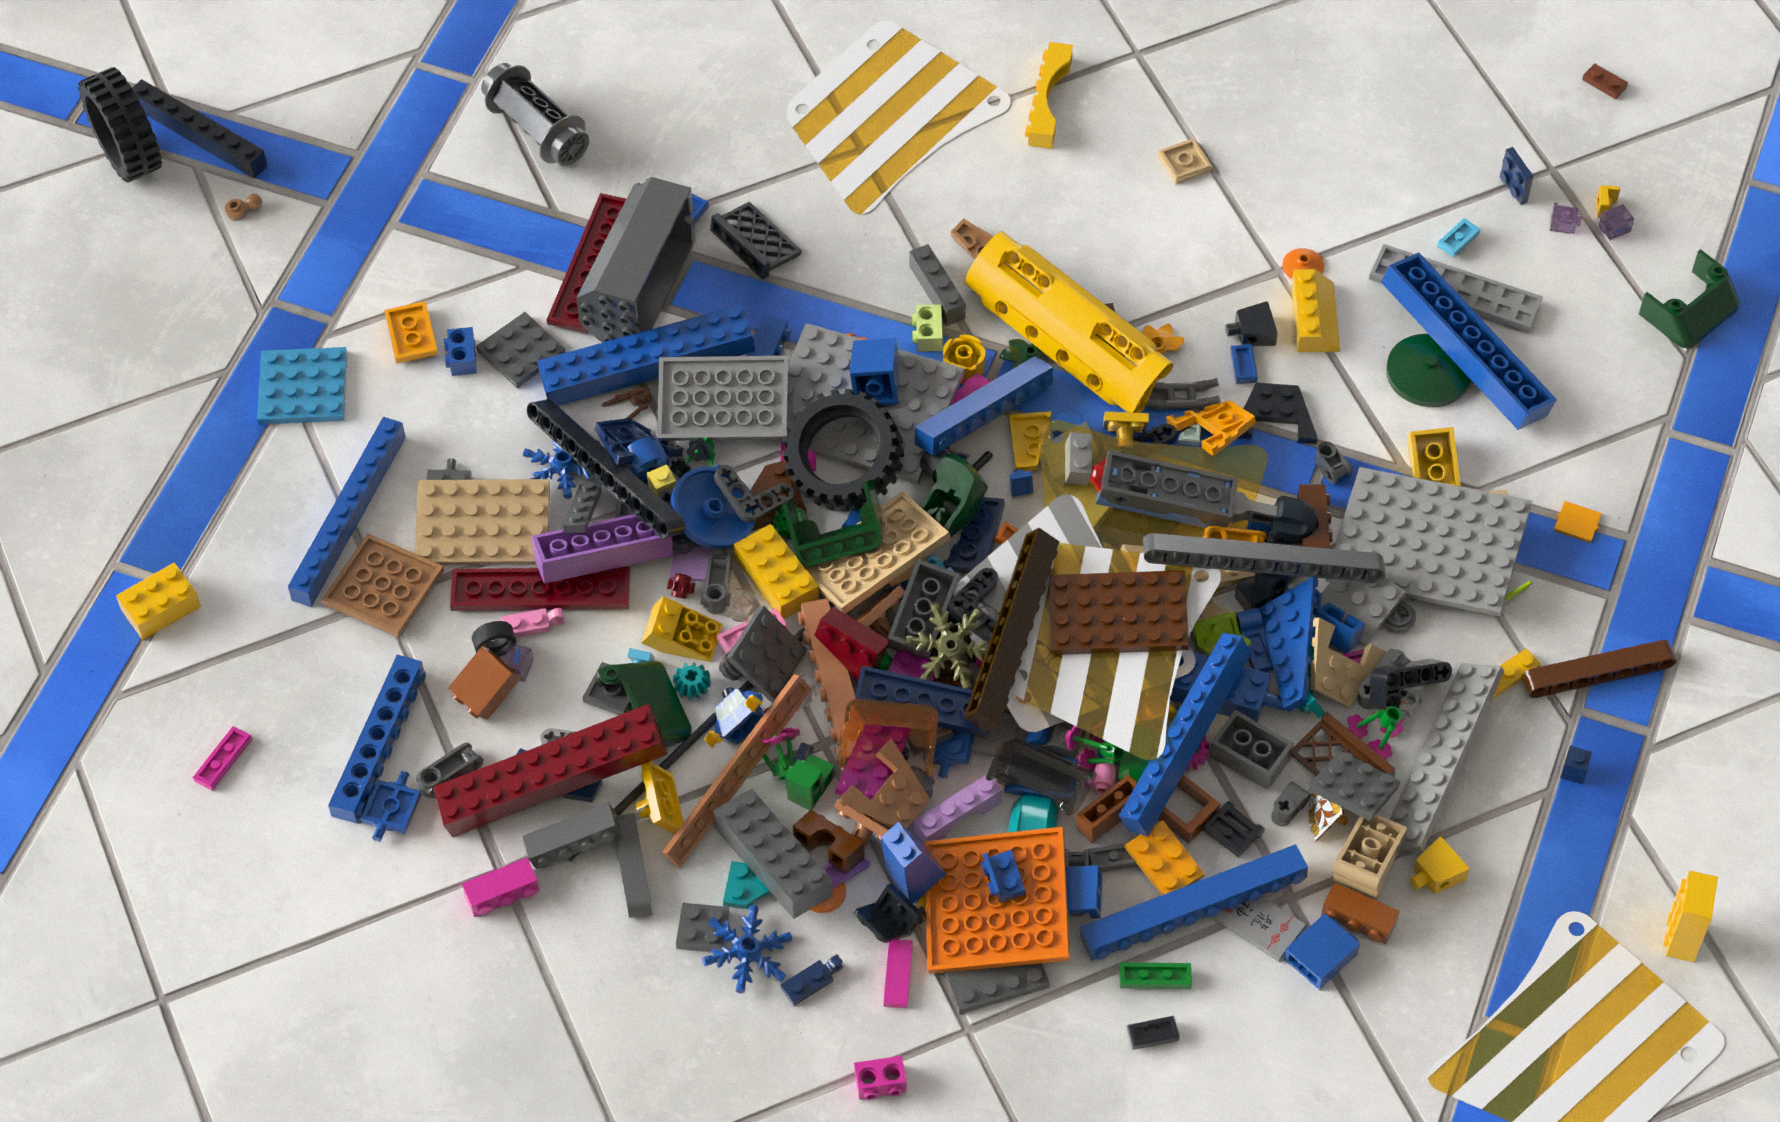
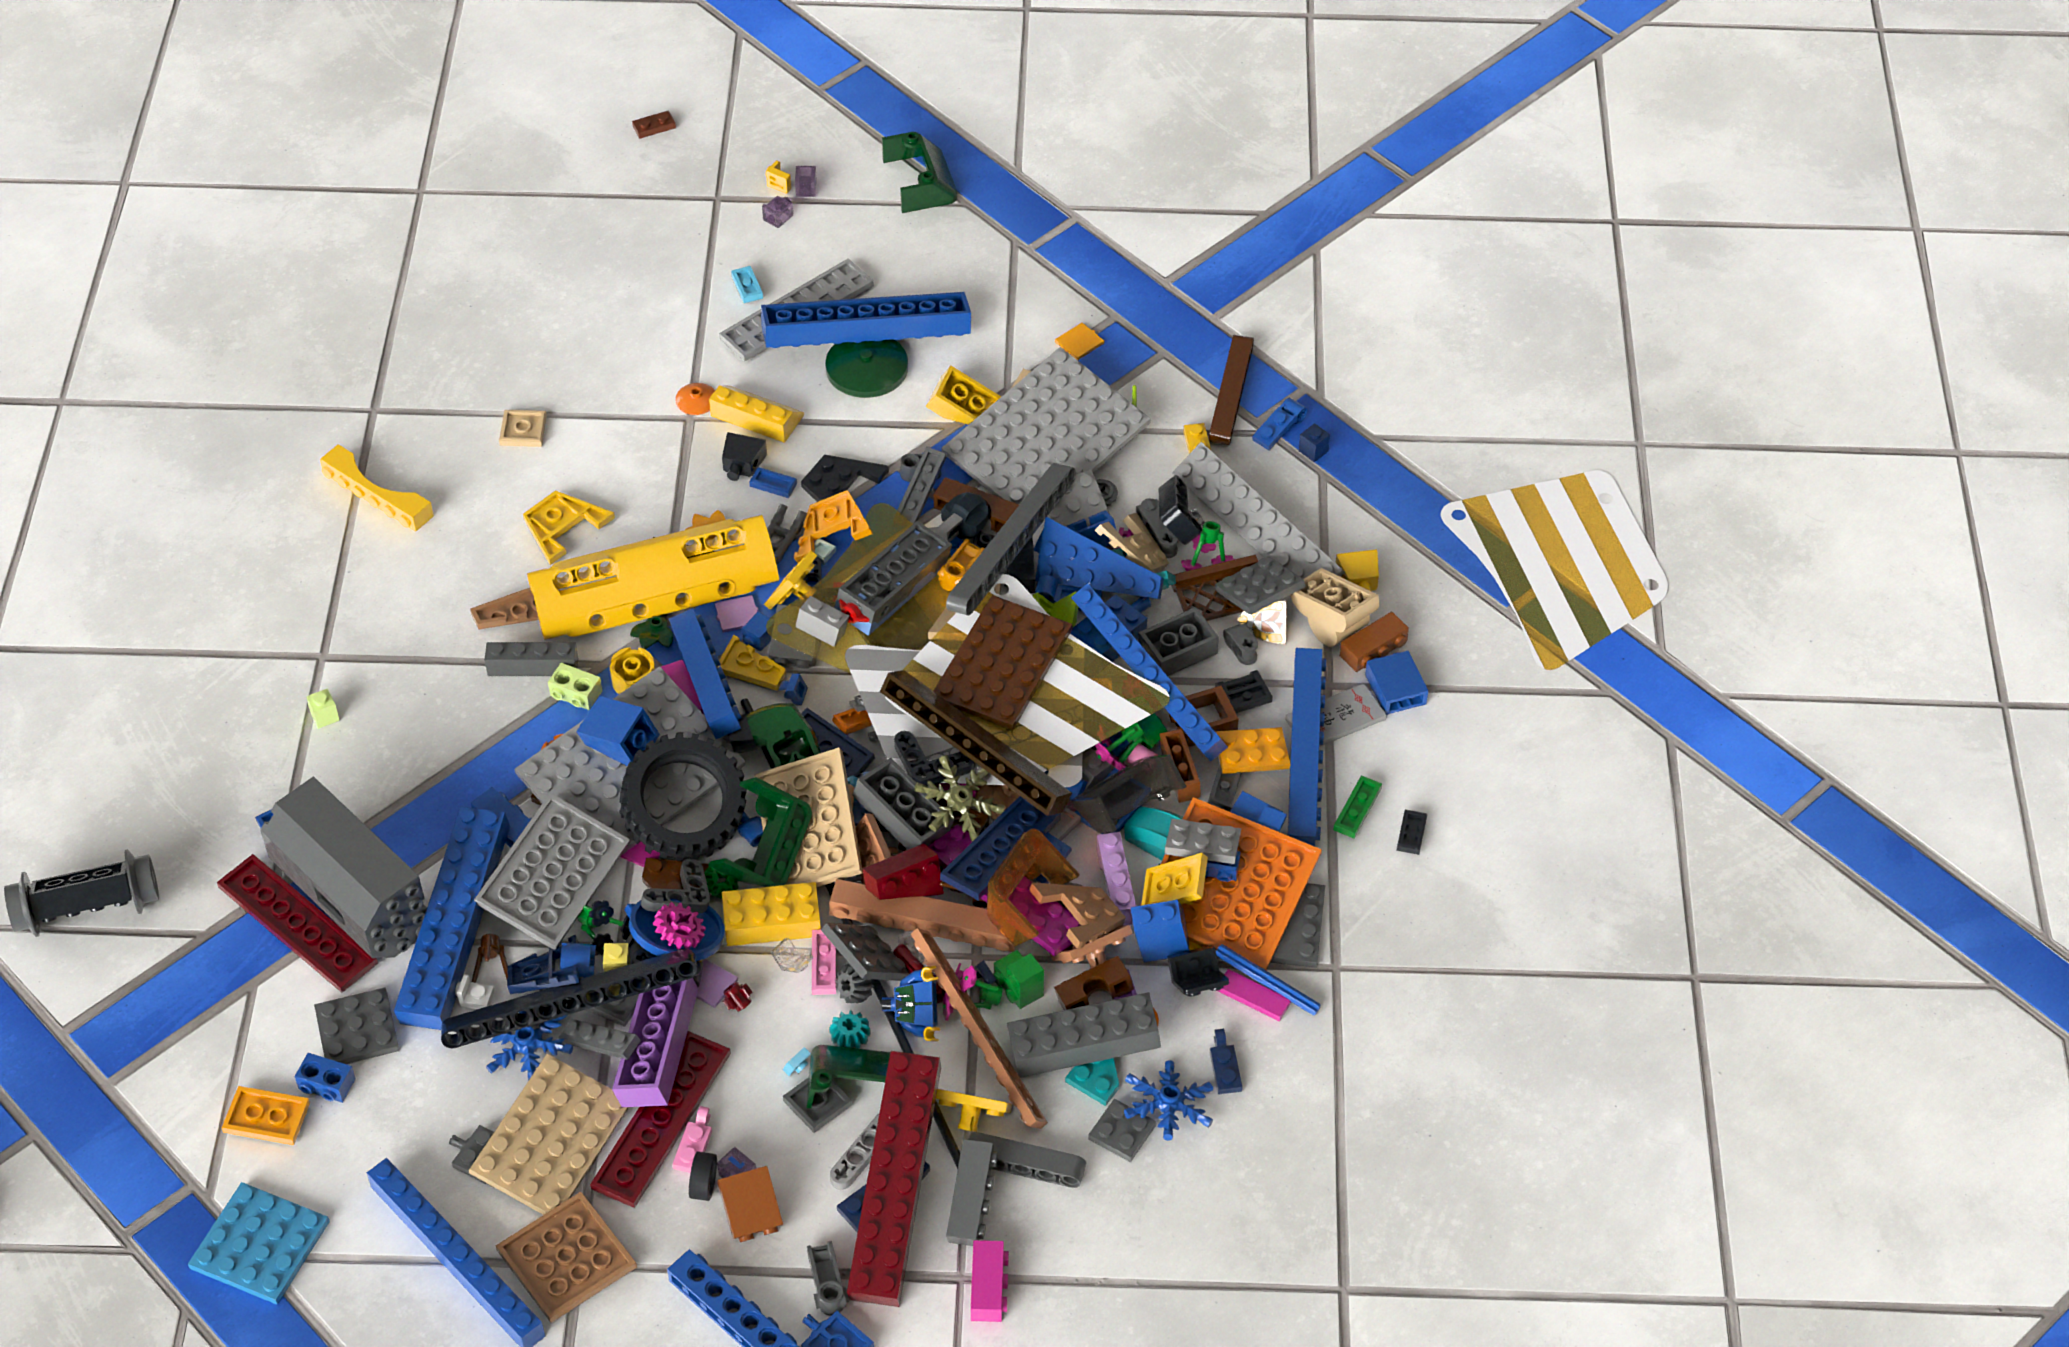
camera: 65 degrees left, 5 degrees down
yellow slope [641,596,722,662] -> none
dark grey piece [700,552,732,614] -> none
black fence [710,202,802,280] -> none
piece [786,21,1011,214] -> none
dark pink brick [854,1055,907,1100] -> none
dark blue plate [1500,147,1533,205] -> none
yellow brick [1663,870,1718,962] -> none
none -> yellowish green brick [306,688,340,729]
none -> white bracket [455,974,495,1009]
none -> yellow wing [523,491,615,565]
none -> dark pink gear [653,902,706,950]
none -> lavender piece [715,595,759,633]
none -> dark grey plate [893,447,947,528]
none -> yellow plate [1141,853,1208,906]
none -> light grey plate [1165,819,1241,864]
none -> blue axle [1216,944,1321,1015]
none -> blue plate [1252,397,1308,450]
none -> blue tile [1257,806,1287,832]

